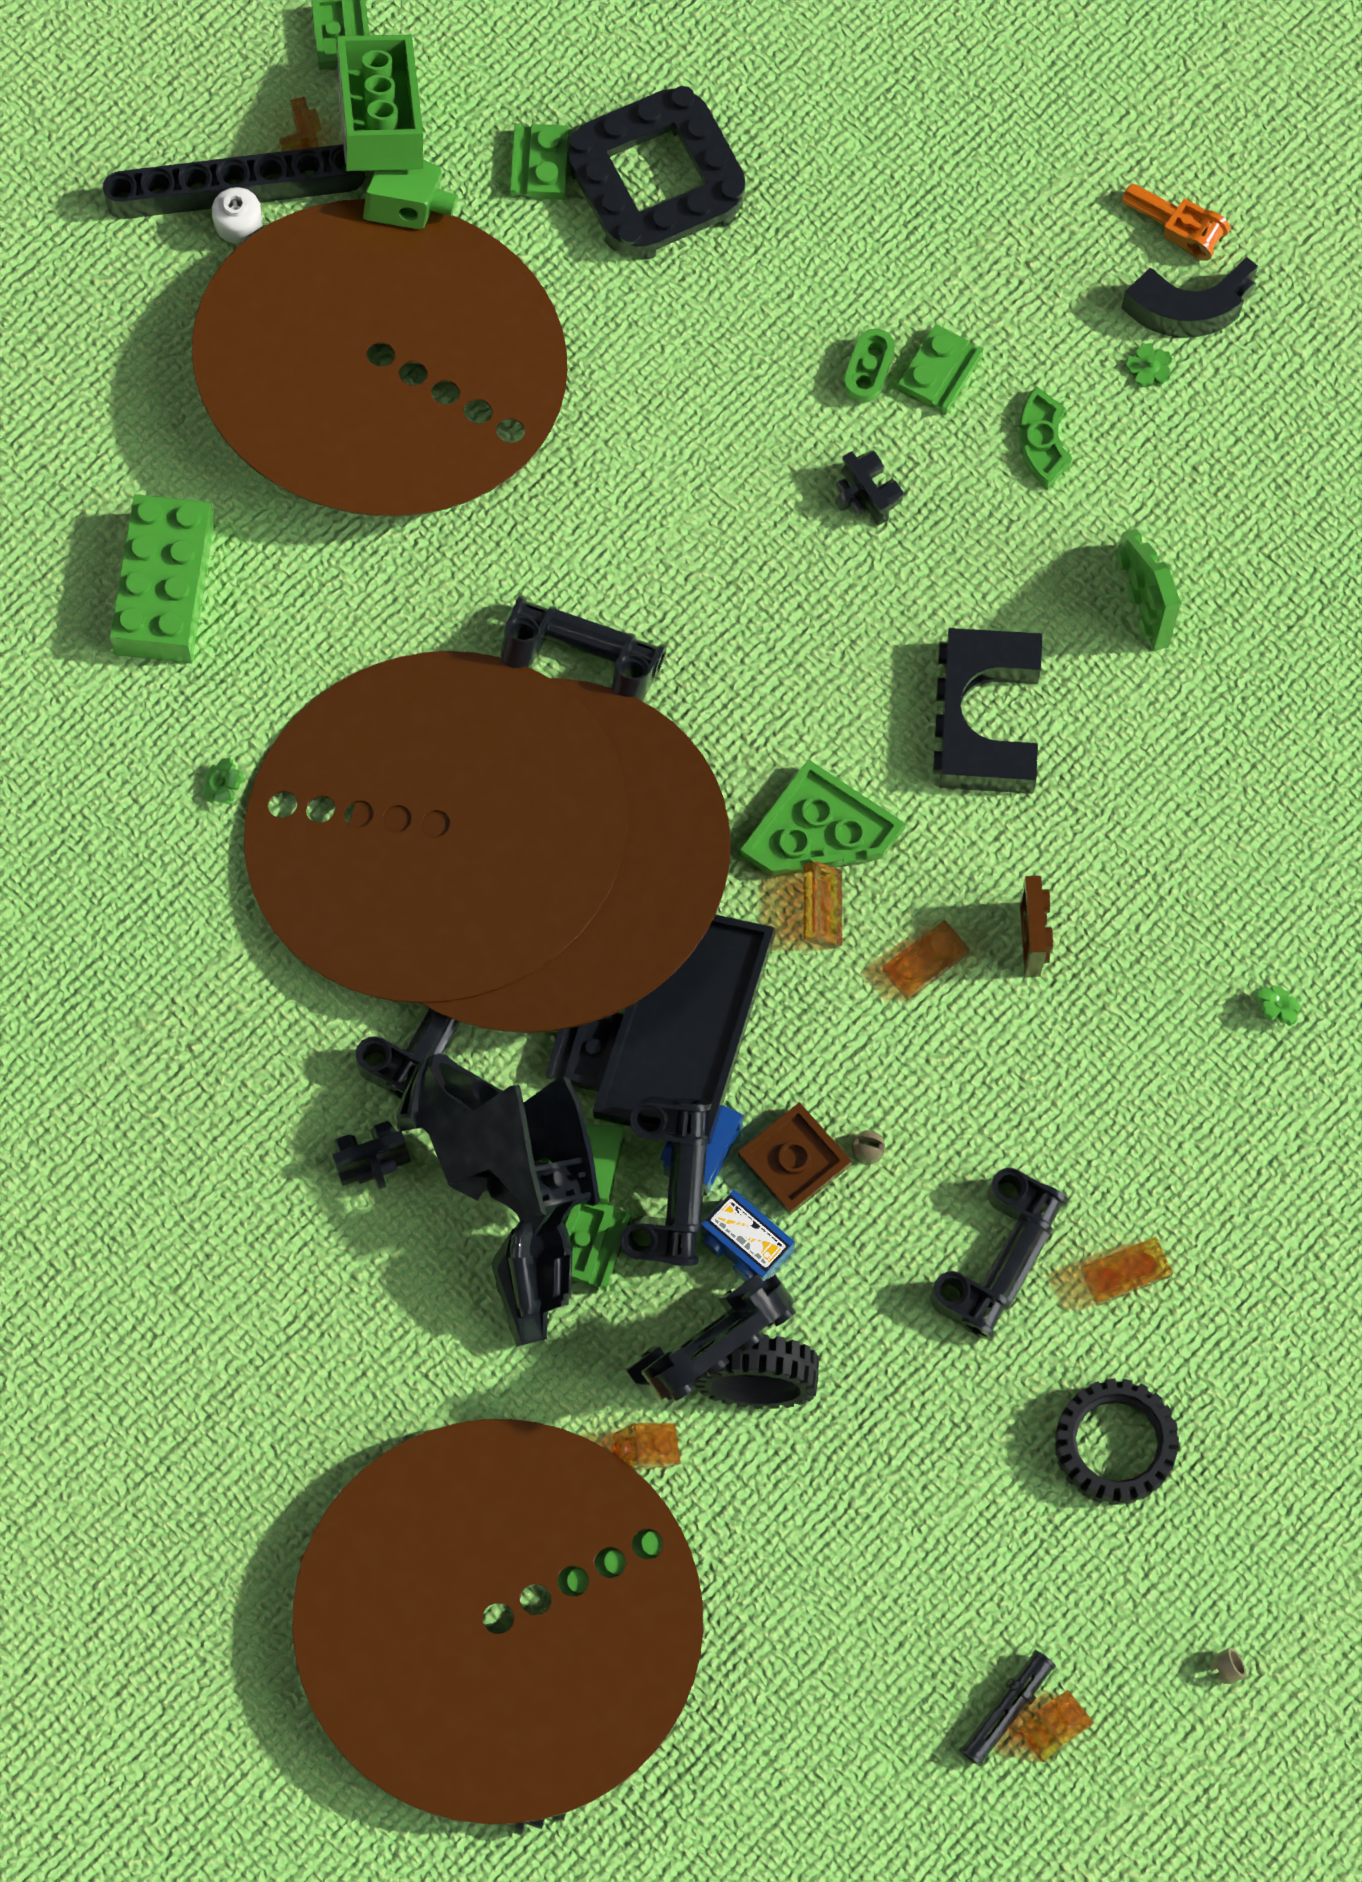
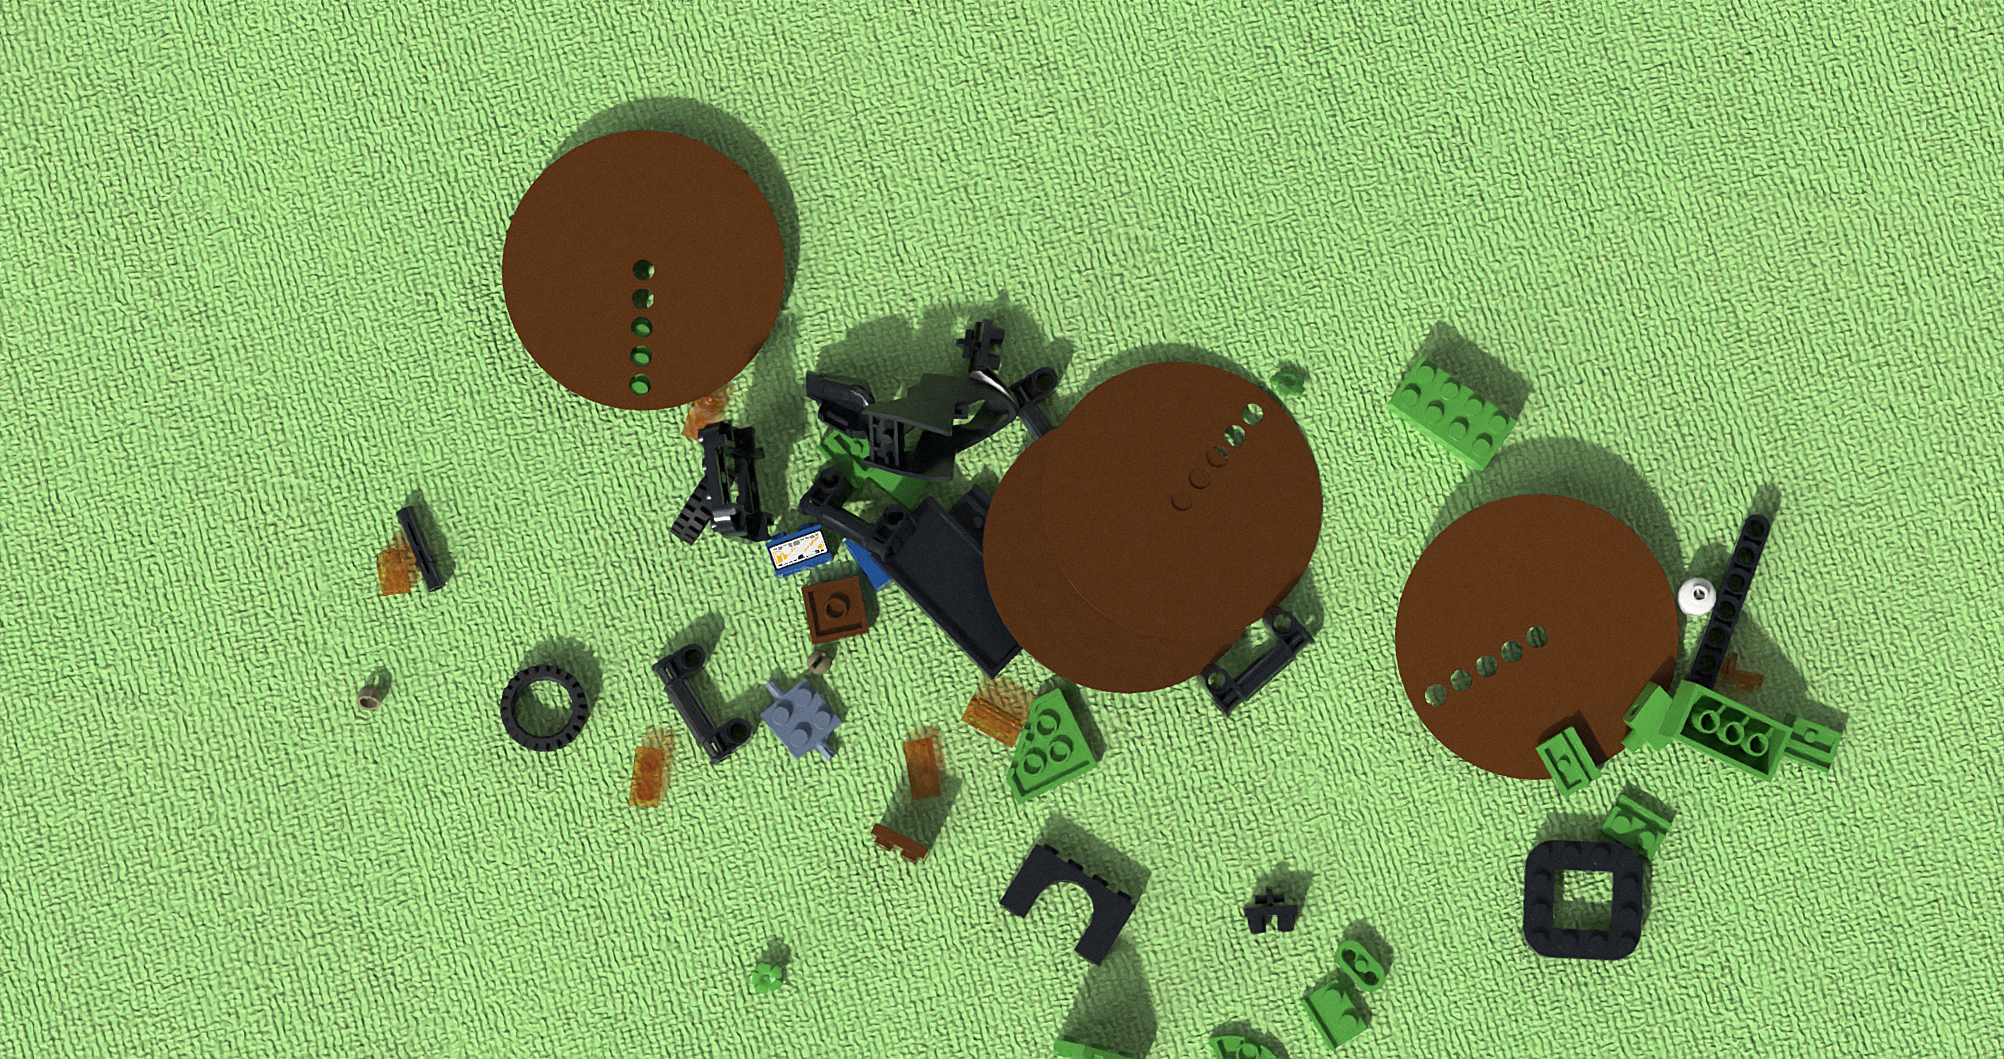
camera: 120 degrees right, 10 degrees up
none -> sand blue plate [760,678,842,761]
none -> bright green plate [1535,725,1602,798]

